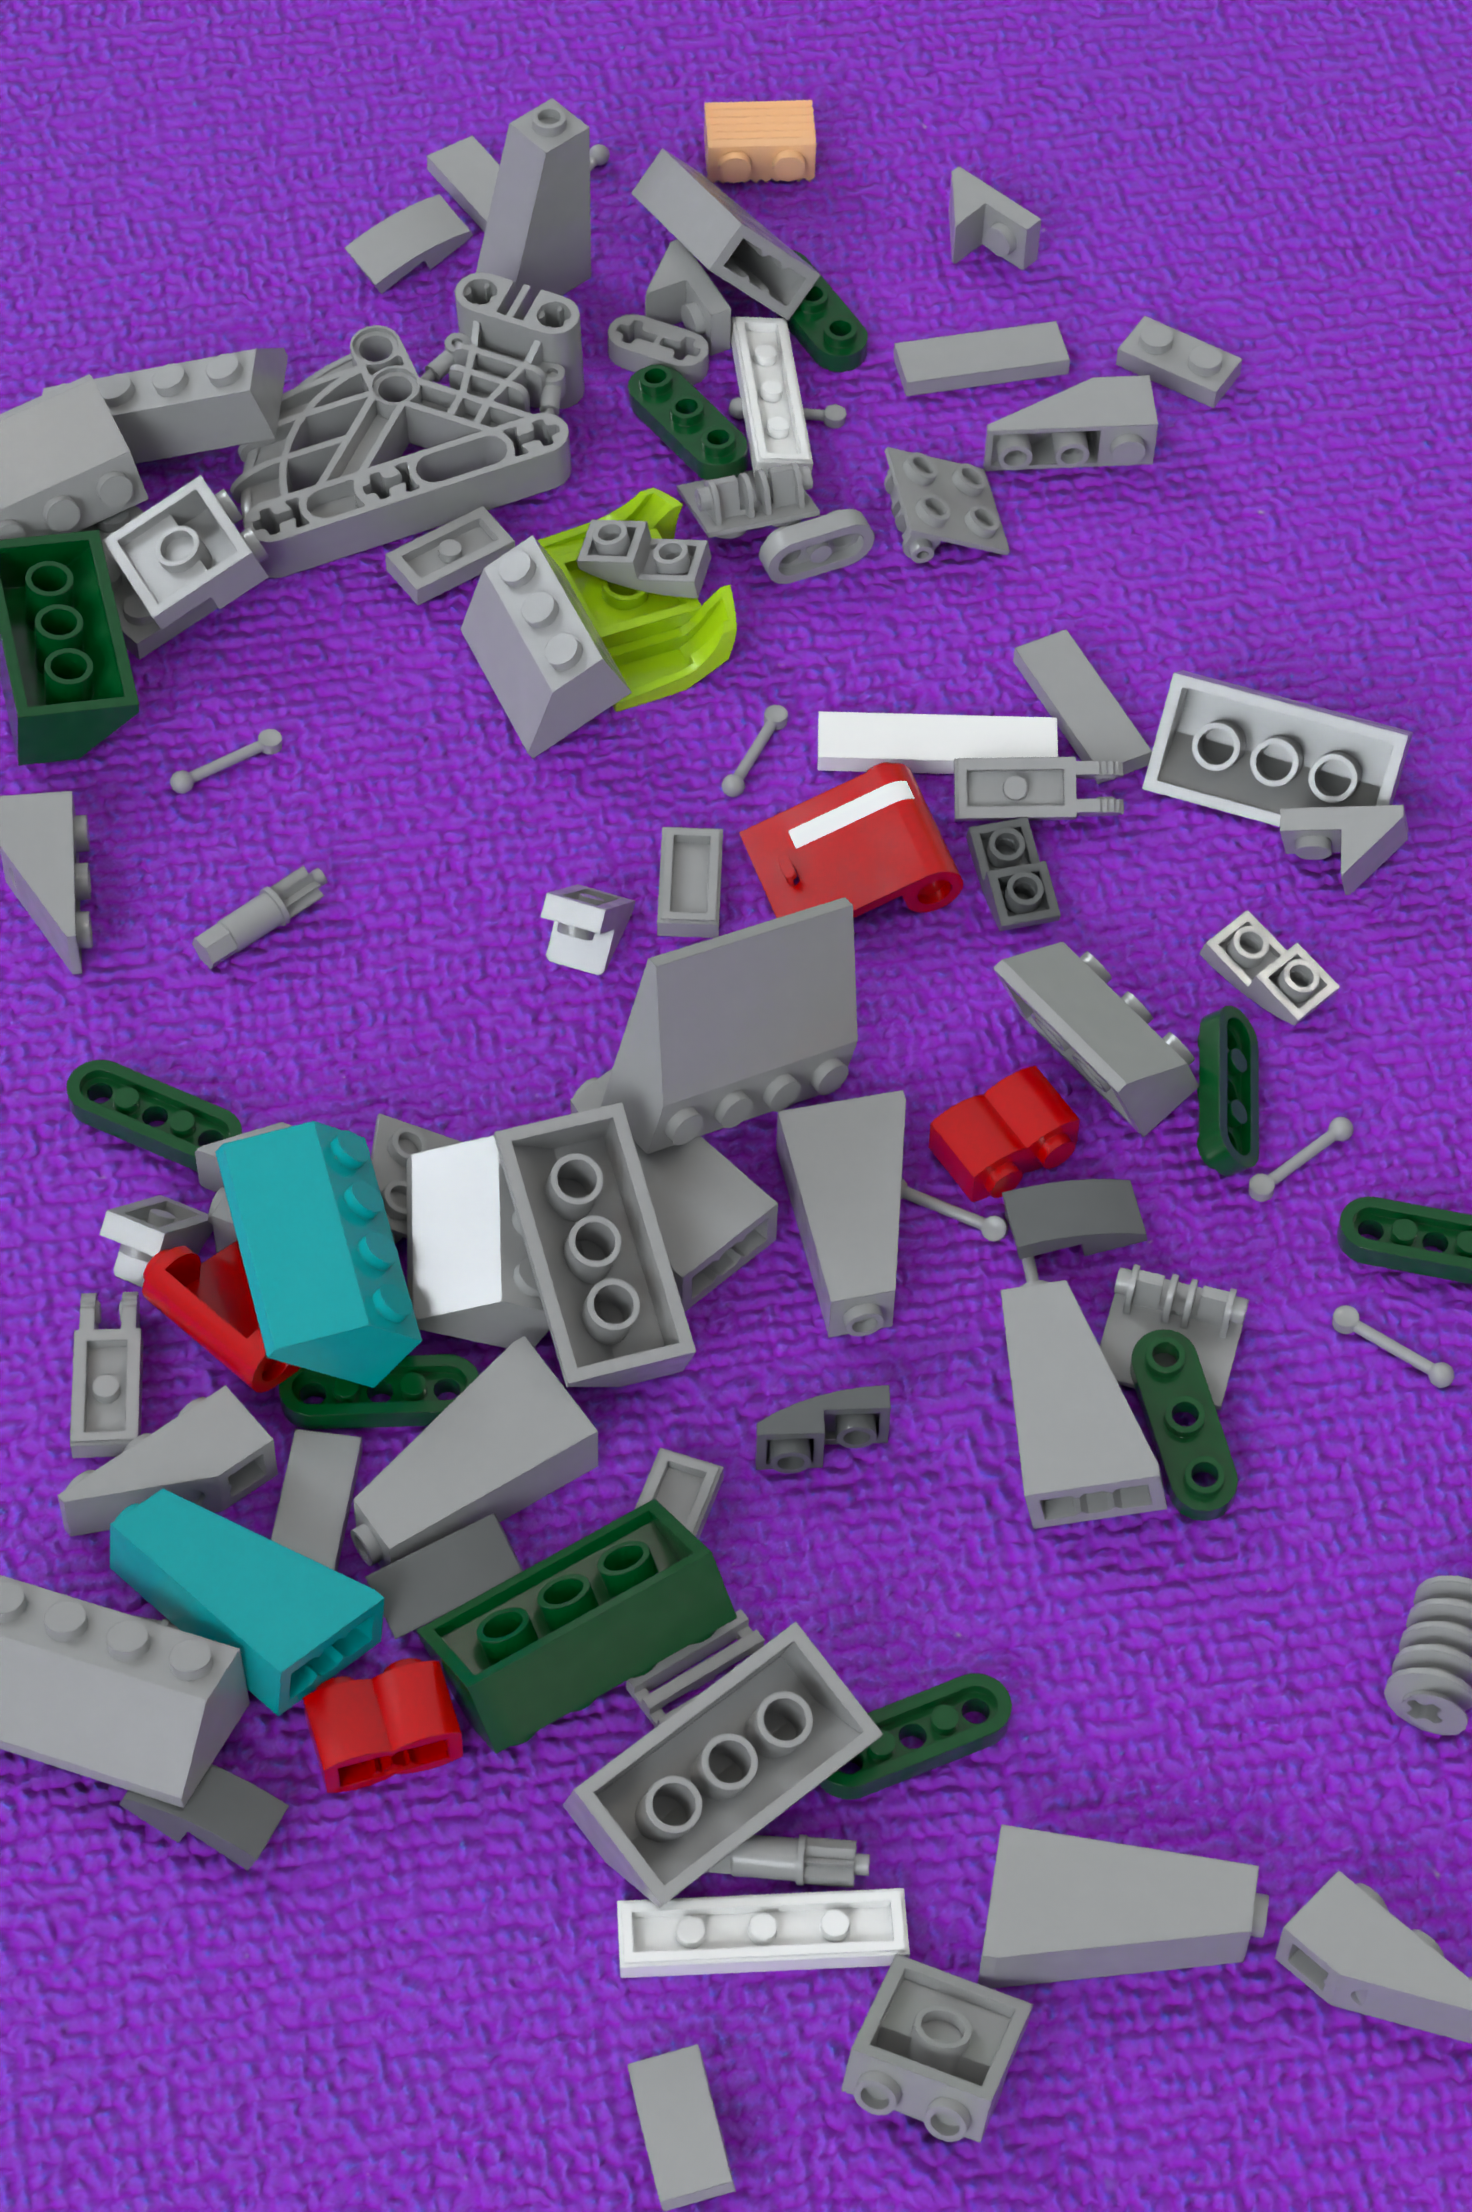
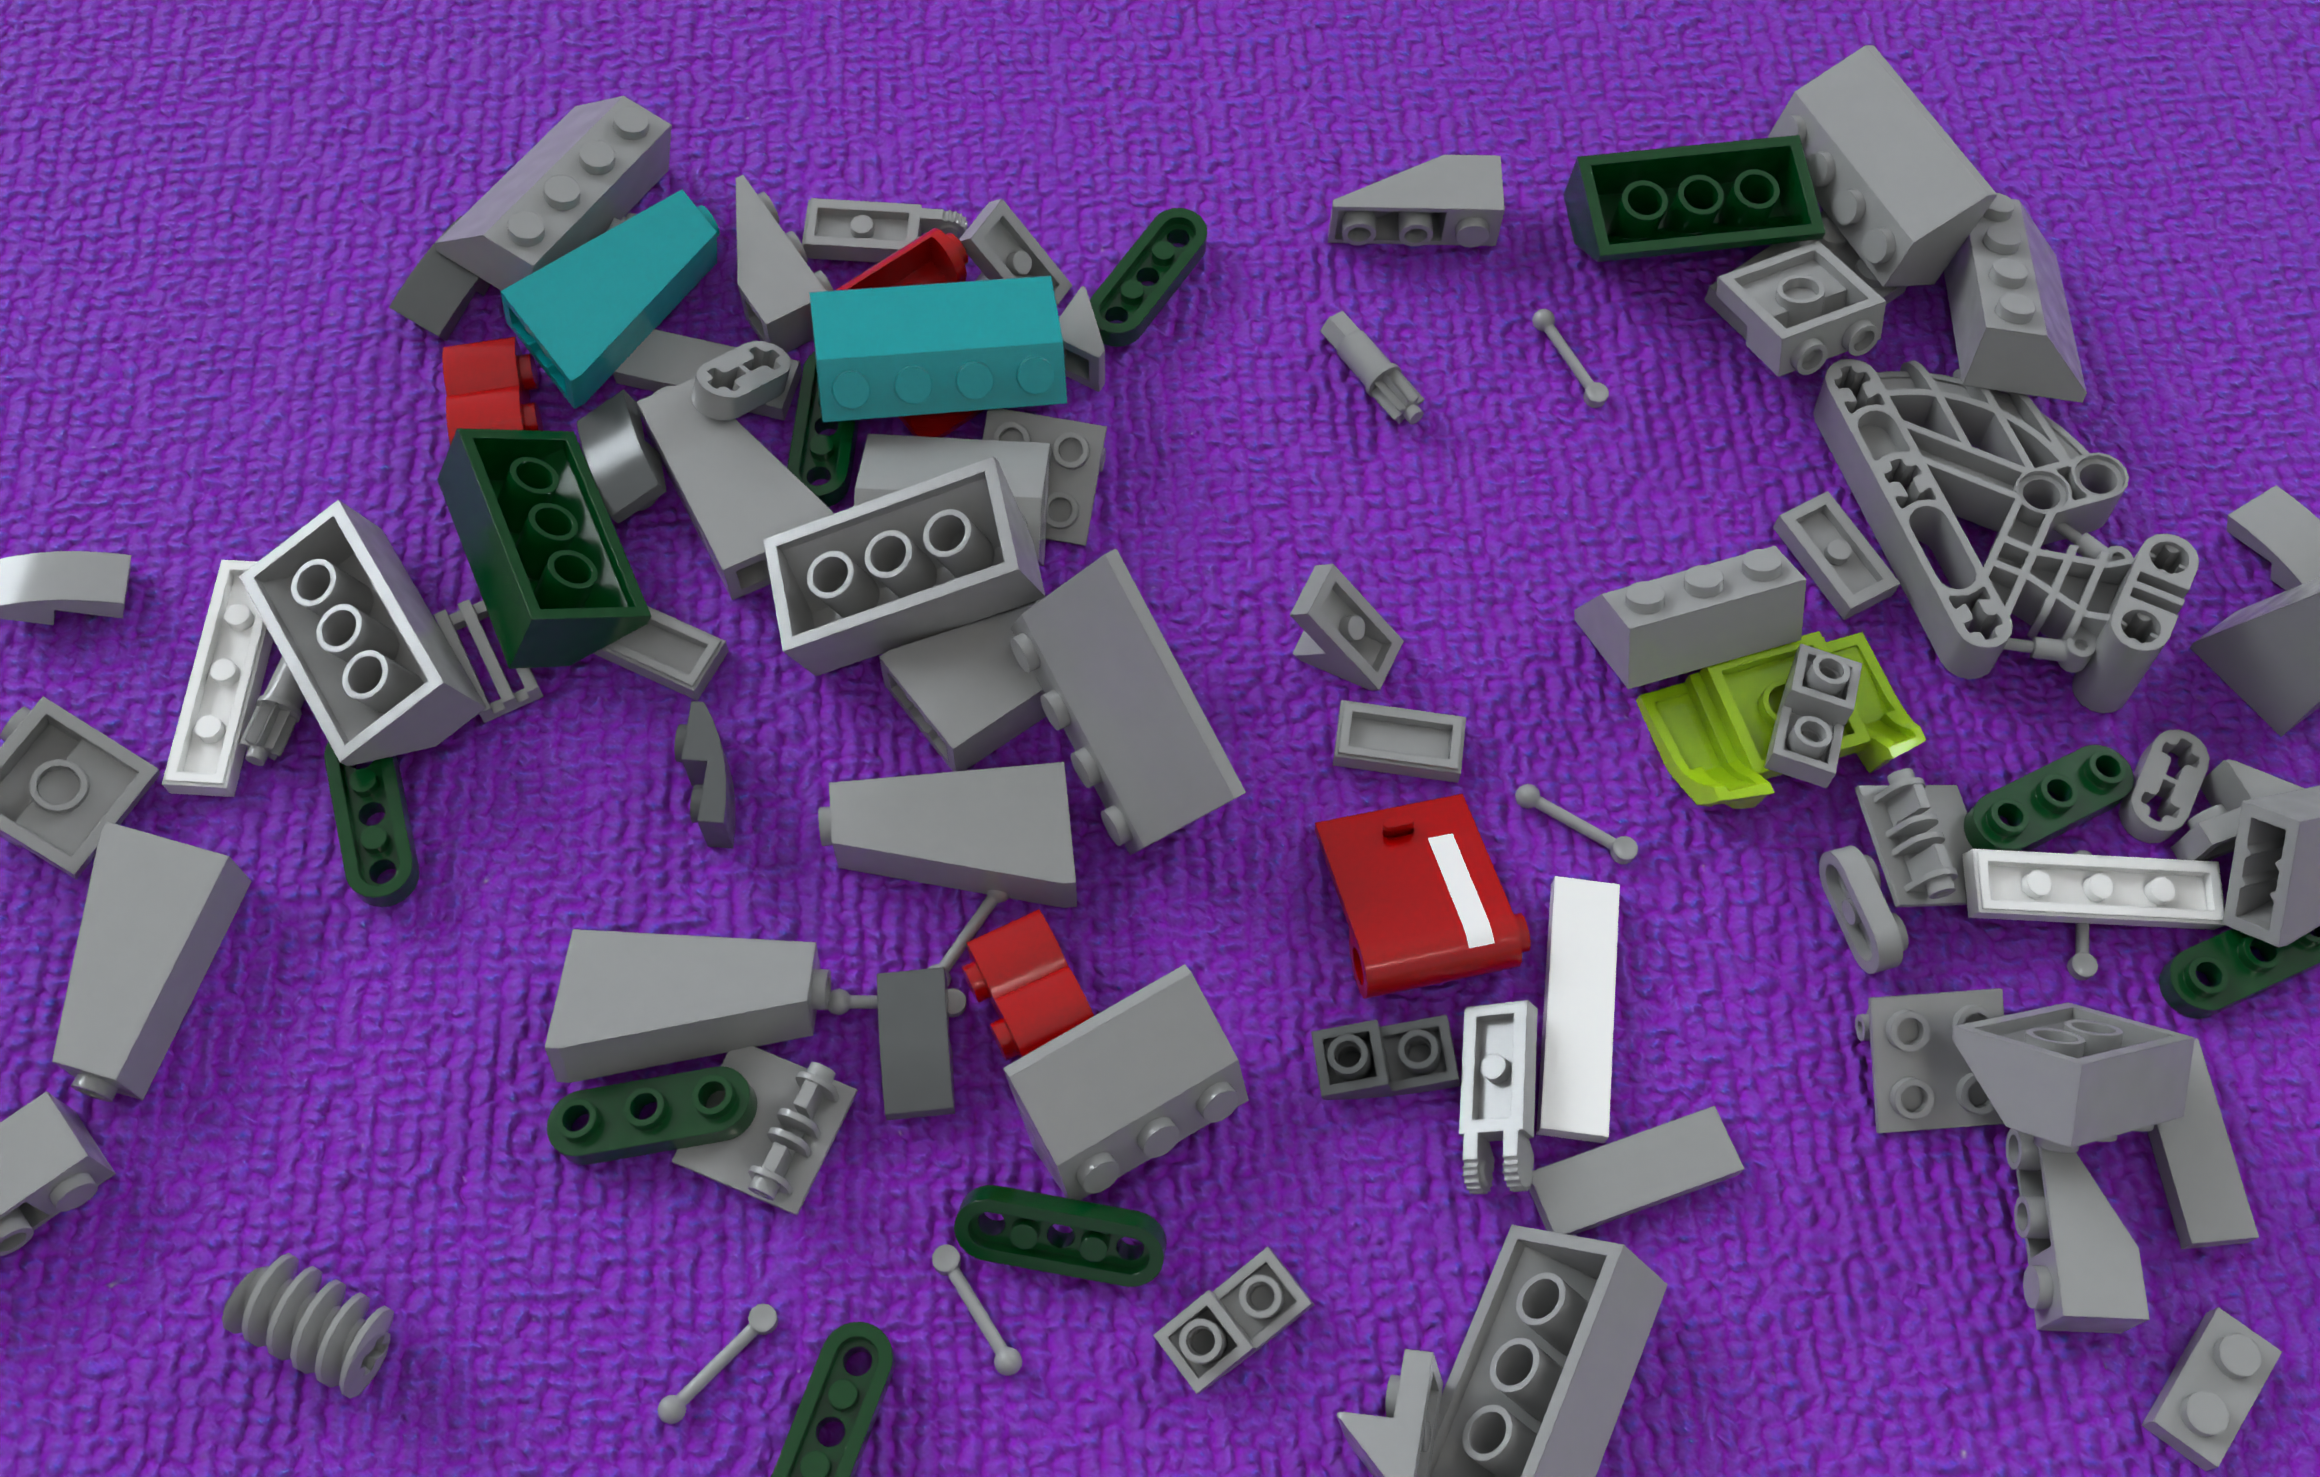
camera: 95 degrees right, 10 degrees up
none -> light grey beam [691,341,792,420]
none -> light grey slope [1952,1002,2195,1153]

